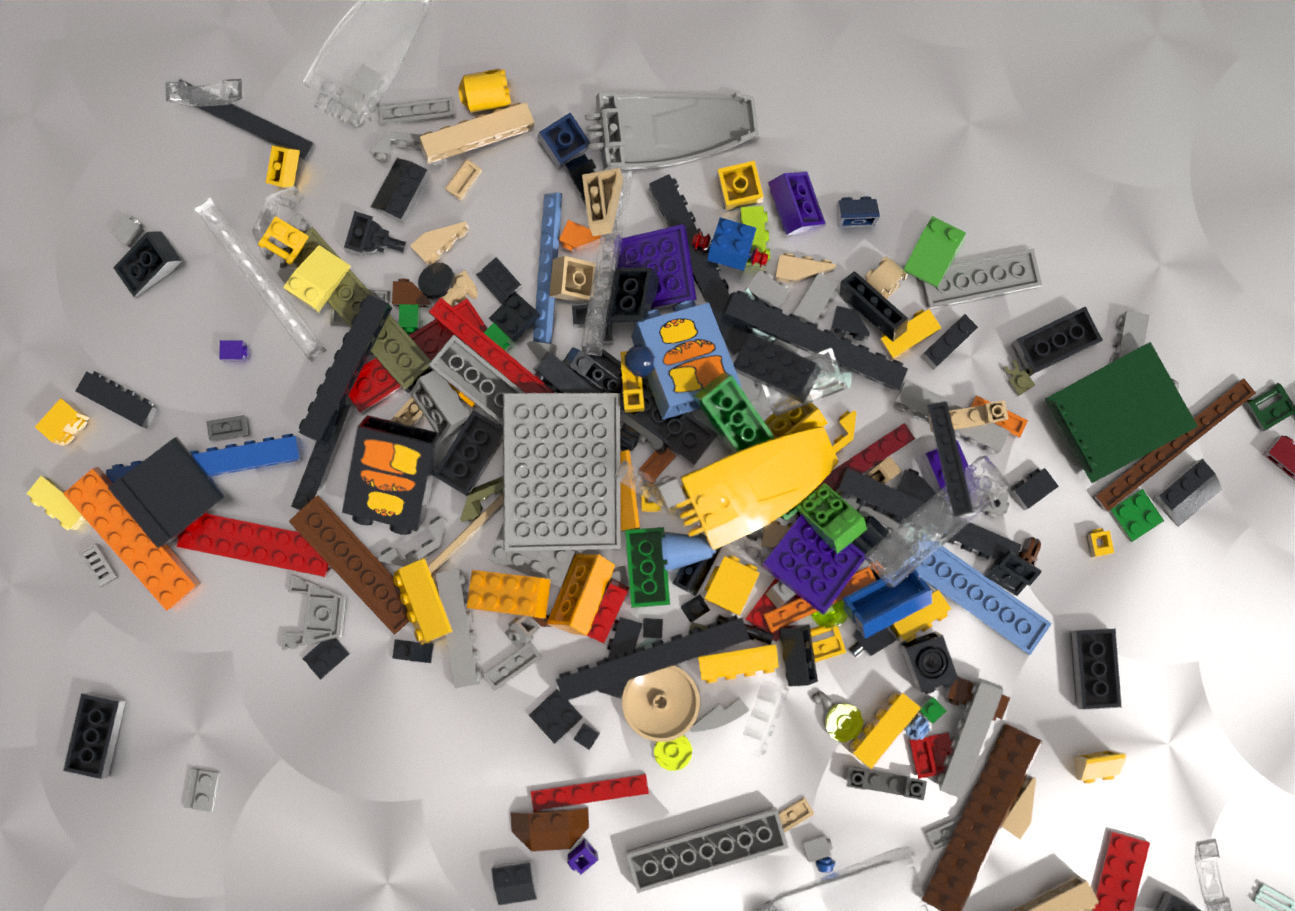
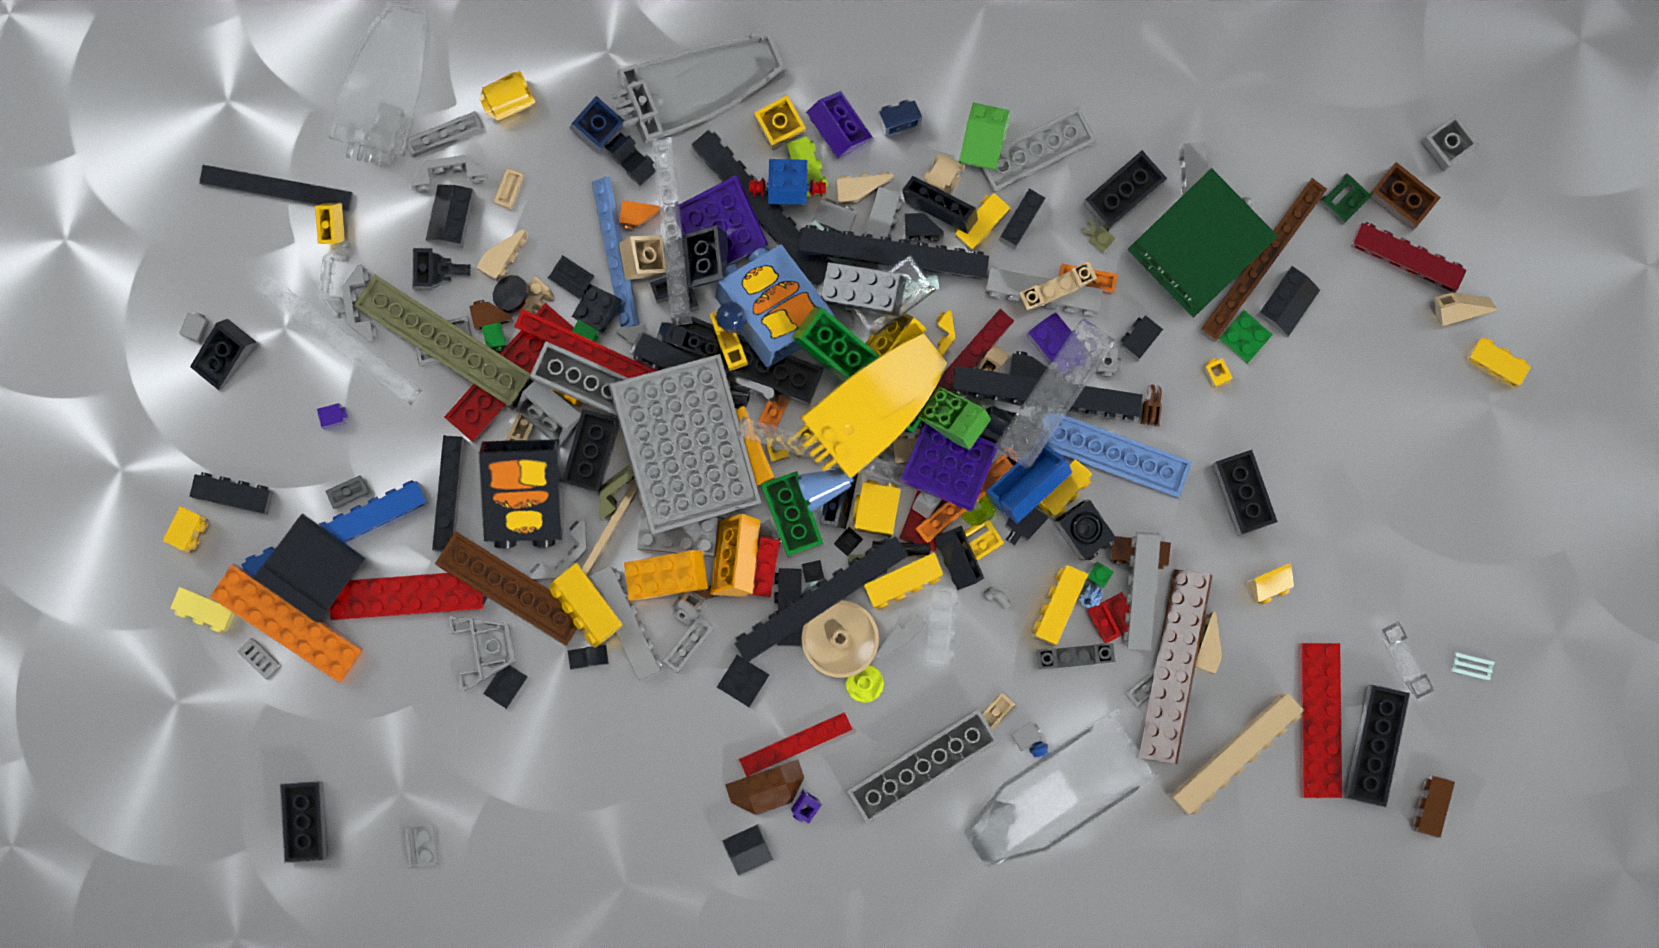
camera: 25 degrees left, 0 degrees up
clear slope [165,79,243,106] -> none
yellow plate [258,216,309,265] -> none
light yellow slope [283,245,351,313] -> none
black brick [299,294,392,445] -> none
tan brick [419,102,535,164] -> none
black brick [573,722,601,750] -> none
tan wedge [582,168,623,236] -> none
light grey brick [656,475,686,508] -> none
neon yellow tile [825,703,864,742] -> none
black plate [927,401,974,518] -> none
black slope [985,551,1042,596] -> none

